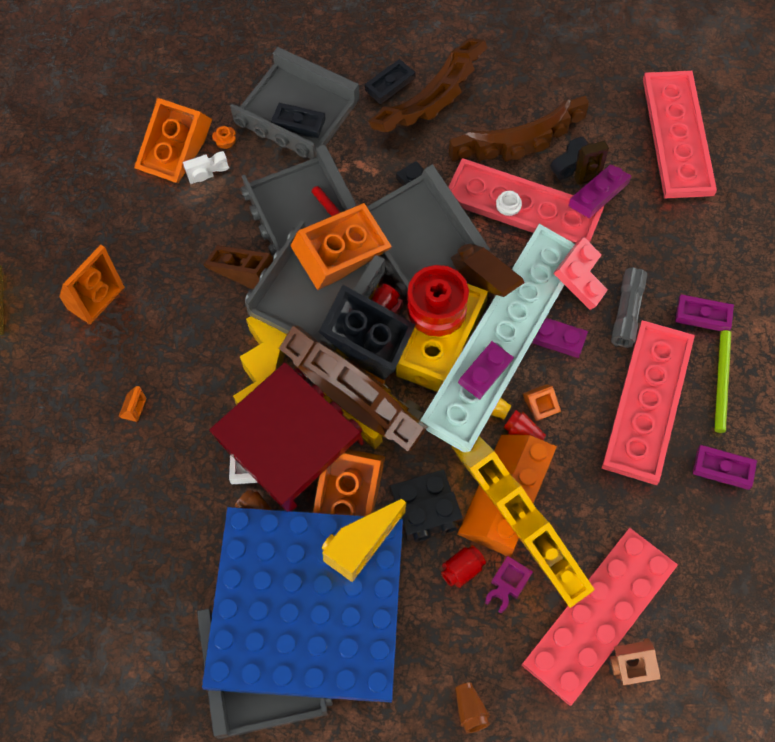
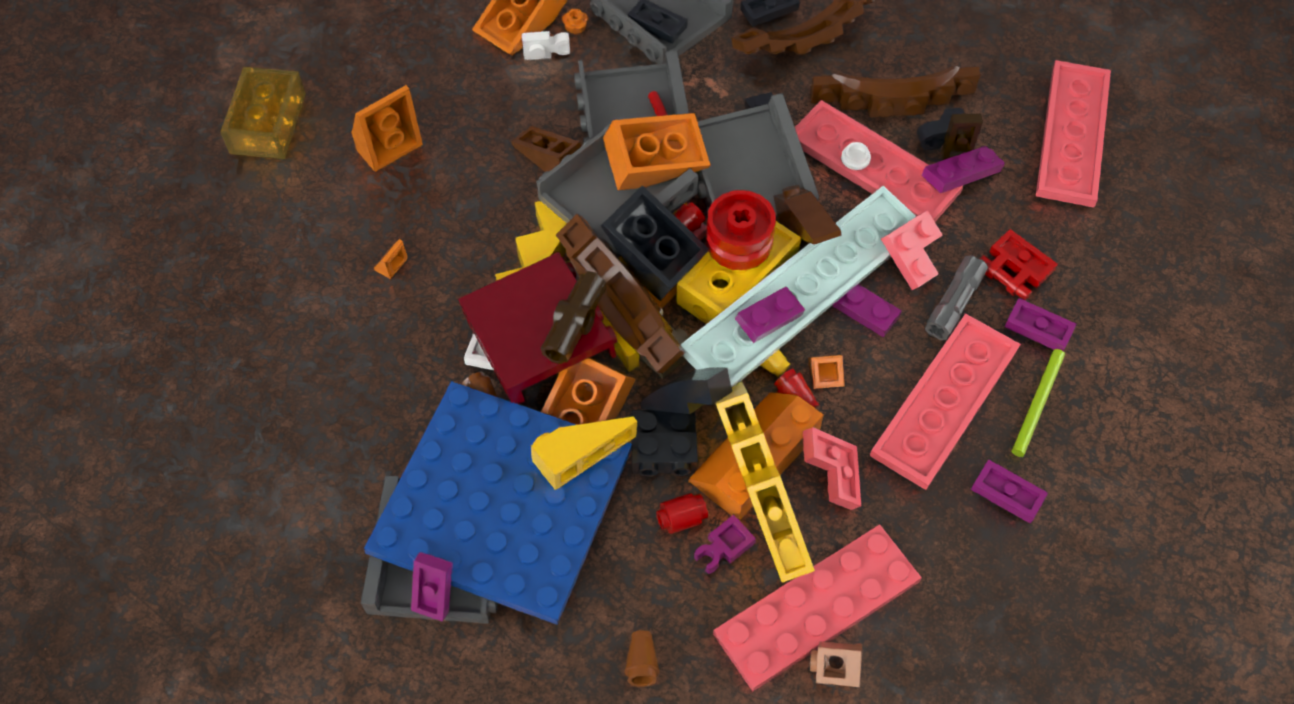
camera: 15 degrees right, 5 degrees down
none -> magenta plate [411,552,453,622]
none -> dark brown piece [540,271,607,364]
none -> black slope [640,367,732,414]
none -> coral plate [803,427,861,510]
none -> red plate [980,229,1058,300]

